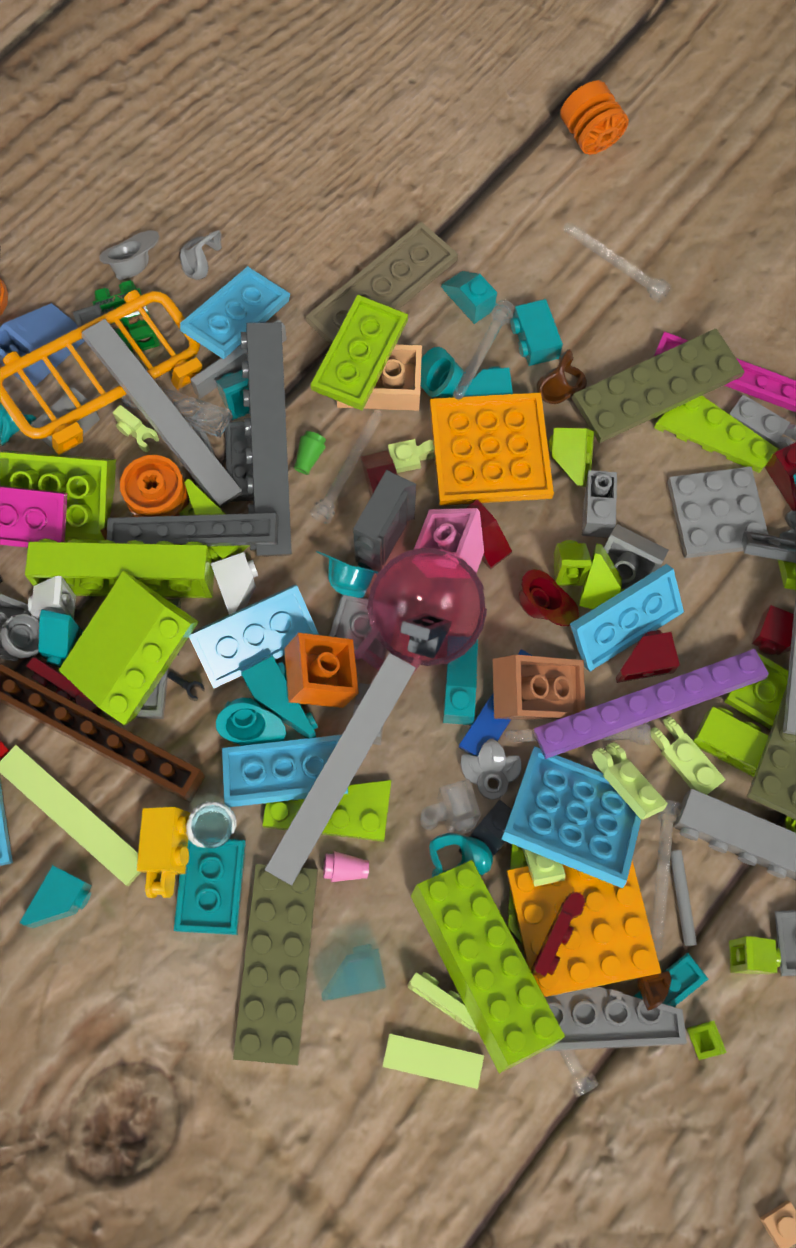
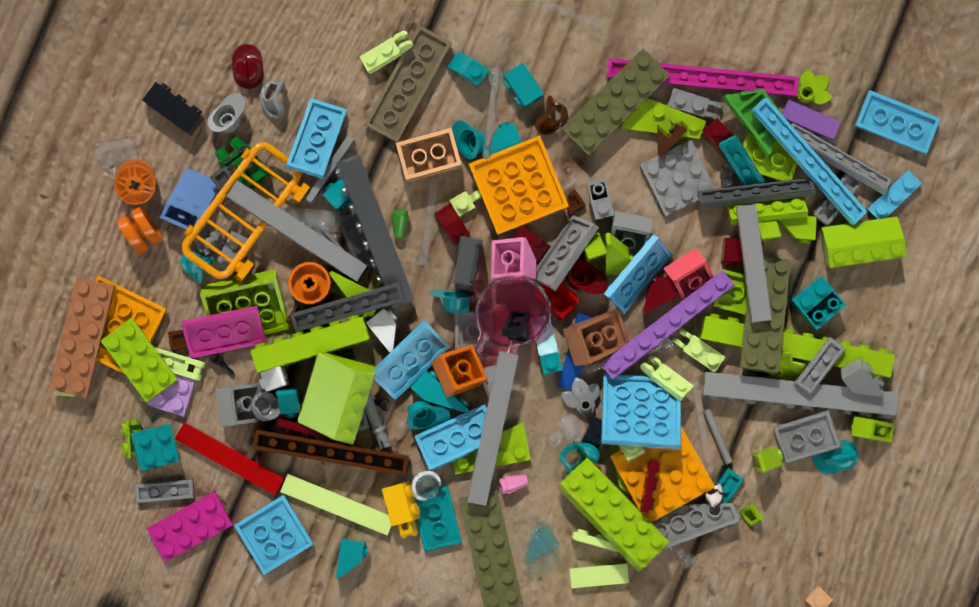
camera: 15 degrees left, 15 degrees up
yellowish green plate [112,405,159,452] -> none
lime plate [311,295,408,411] -> none
lime slope [549,428,594,487] -> none
none -> black brick [142,82,205,136]
none -> light grey piece [196,231,225,256]
none -> dark red piece [232,44,264,89]
none -> yellowish green hinge [360,30,413,74]
none -> light grey pin [365,391,391,449]
none -> light grey tile [533,215,599,291]
none -> red bracket [533,281,580,322]
none -> reddish brown tile [567,189,585,216]
none -> reddish brown slope [657,121,688,157]
none -> coral slope [663,248,713,301]

